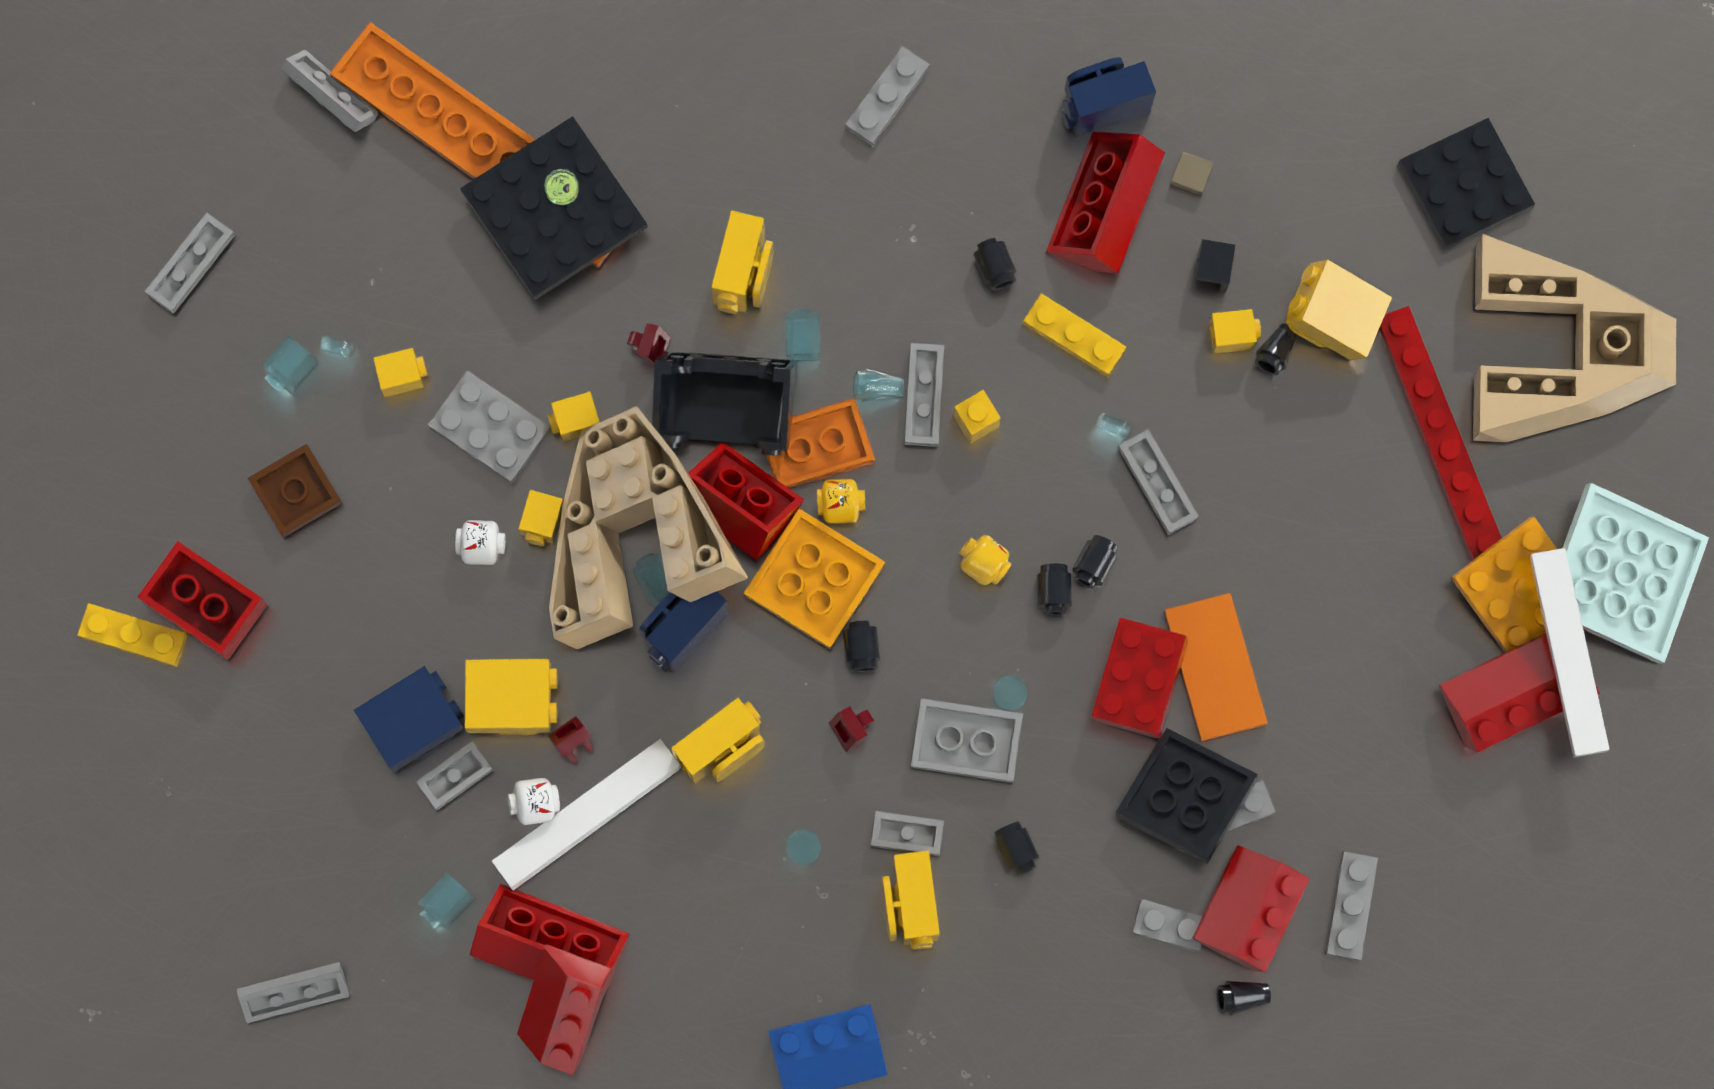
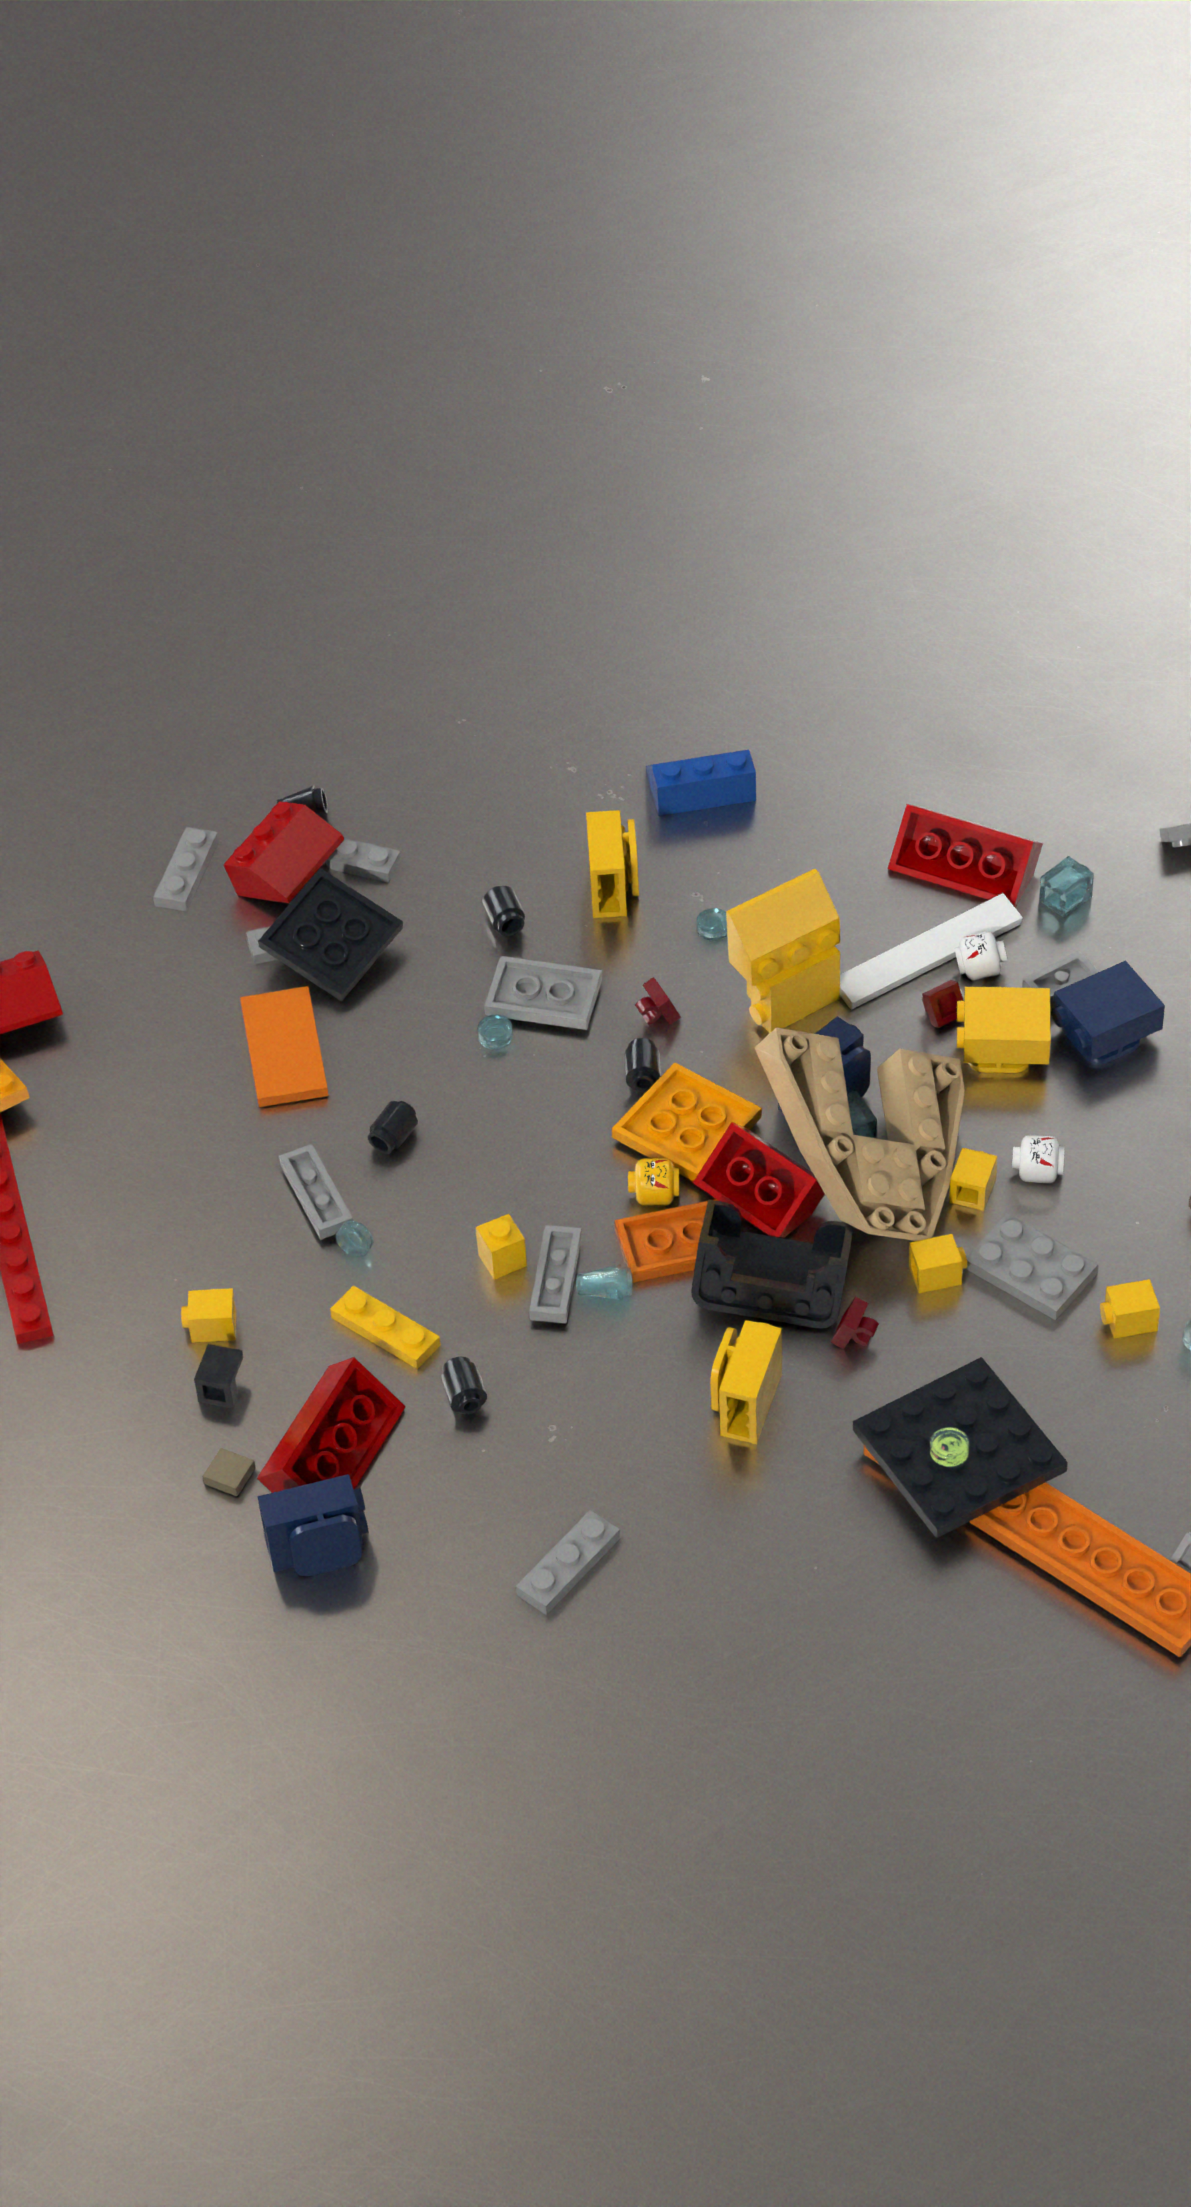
camera: 170 degrees left, 30 degrees down
red slope [517,944,612,1075] -> none
clear light blue brick [785,309,820,362] -> none
light grey plate [871,811,944,856] -> none
yellow head [959,535,1011,586] -> none
black brick [1037,563,1072,615] -> none
red brick [1091,617,1188,739] -> none
black cone [1255,323,1297,375] -> none
yellow brick [1286,260,1392,360] -> none
none -> yellow slope [726,868,840,986]

